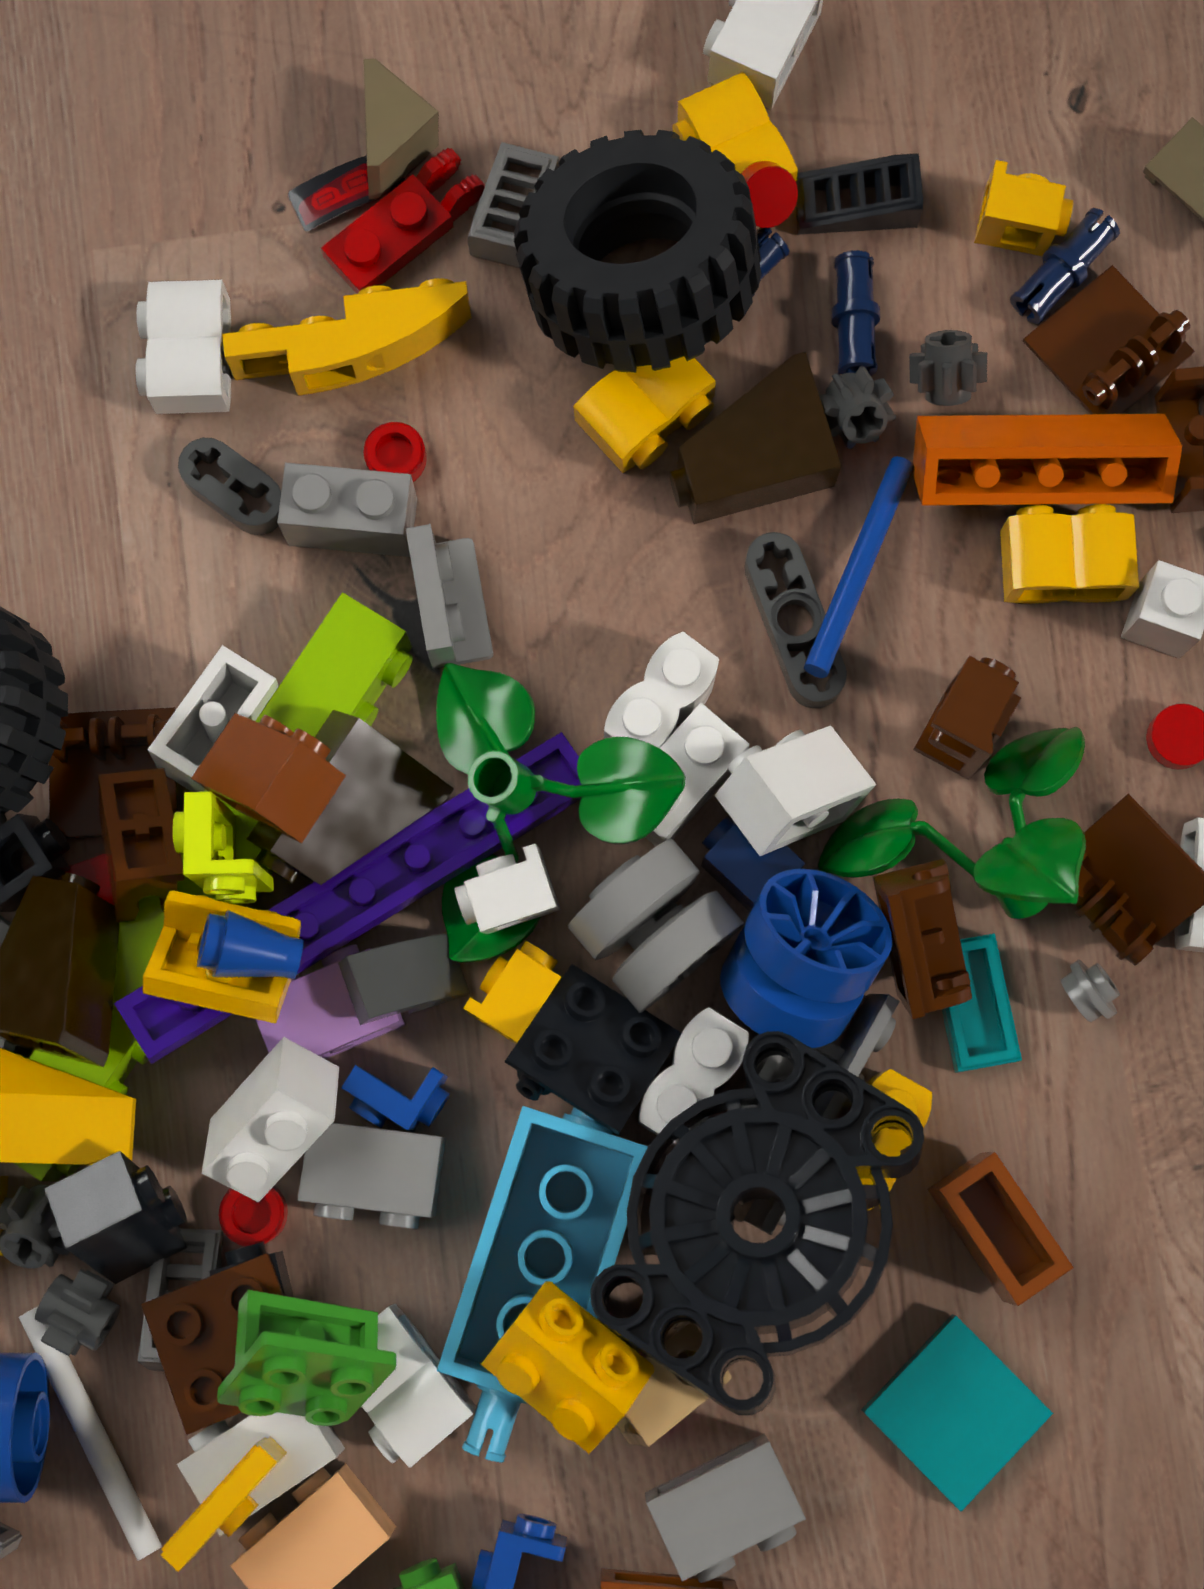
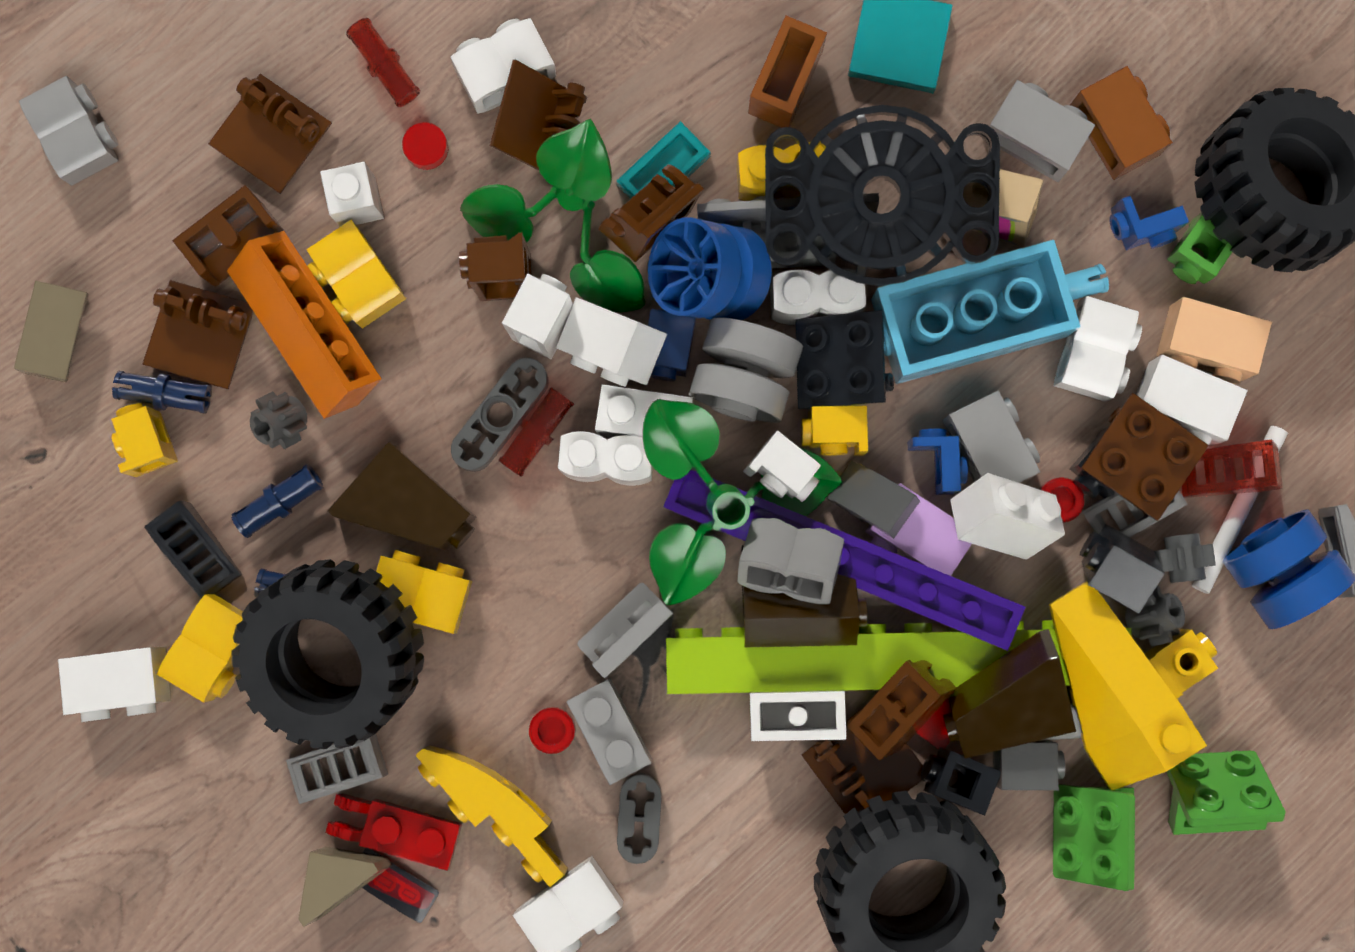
camera: 120 degrees left, 5 degrees up
yellow bracket [143,890,301,1024] -> none
yellow plate [160,1436,287,1572] -> none
neon yellow bracket [173,792,273,904] -> none
dark orange brick [191,713,346,844] -> none
blue cone [197,910,303,979] -> none
bright green bracket [217,1290,396,1426] -> none
yellow bracket [481,1281,654,1454] -> none
red tile [741,161,798,228] -> none
blue bar [804,456,914,678] -> none
dark grey gear [819,366,896,449] -> none
light grey plate [1061,960,1120,1022] -> none
none -> clear red pin [498,387,575,477]
none -> white brick [502,274,573,359]
none -> light grey brick [737,518,844,604]
none -> clear red slope [1181,439,1283,498]

